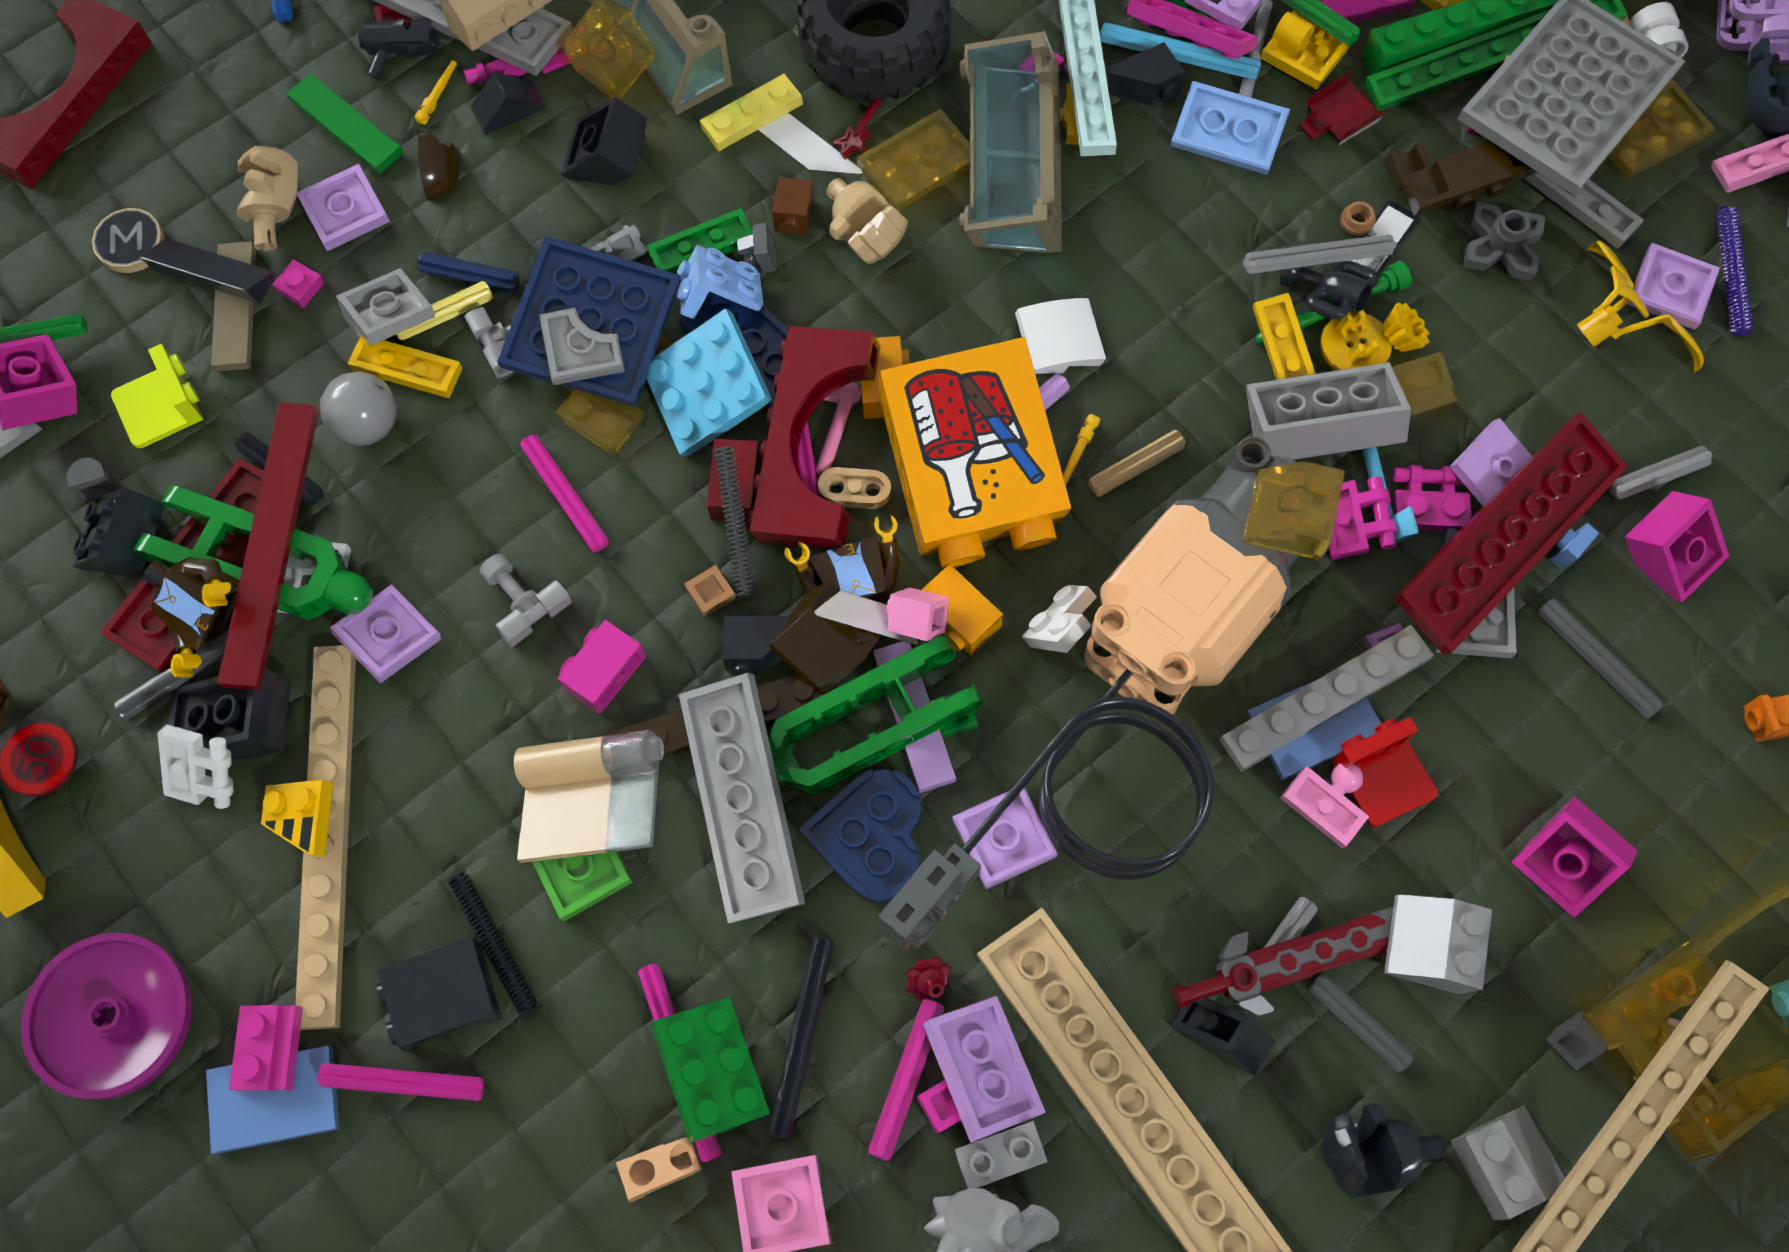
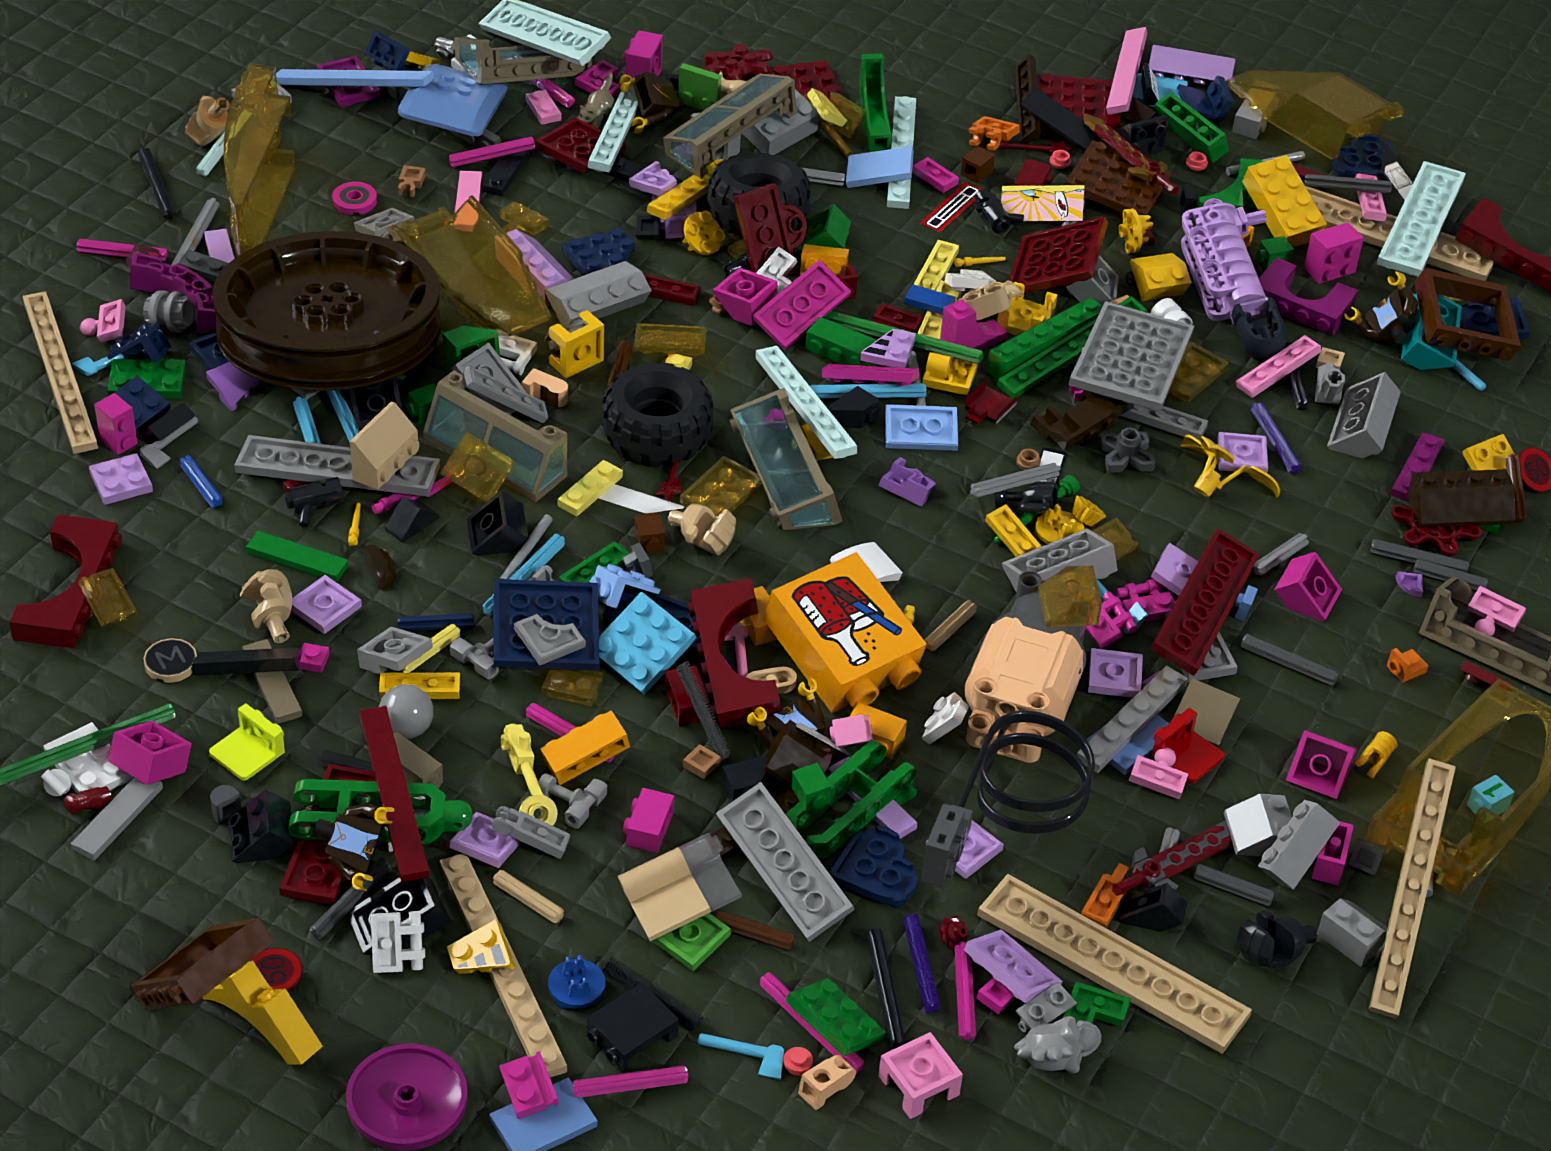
camera: 25 degrees left, 25 degrees down
none -> clear yellow plate [78,568,137,627]
none -> dark tan brick [393,731,443,788]
none -> medium azure axle [483,534,565,616]
none -> light grey hinge [491,806,570,859]
none -> tan axle [493,870,564,923]
none -> light grey bar [500,514,553,579]
none -> light yellow piece [501,724,558,826]
none -> light orange brick [540,710,630,785]
none -> blue plate [548,955,605,1009]
none -> medium azure piece [698,1033,784,1080]
none -> reddish brown axle [715,910,795,950]
none -> coral plate [783,1047,813,1076]
none -> green brick [792,763,831,812]
none -> medium lavender slope [879,457,936,507]
none -> dark purple axle [903,913,940,1014]
none -> green plate [1063,982,1131,1027]
none -> orange hinge [1081,863,1129,928]
none -> lavender plate [1088,648,1143,698]
none -> dark tan piece [1174,678,1240,746]
none -> light grey brick [1258,800,1340,890]
none -> dark pink brick [1311,821,1354,886]
none -> yellow hinge [1355,731,1397,779]

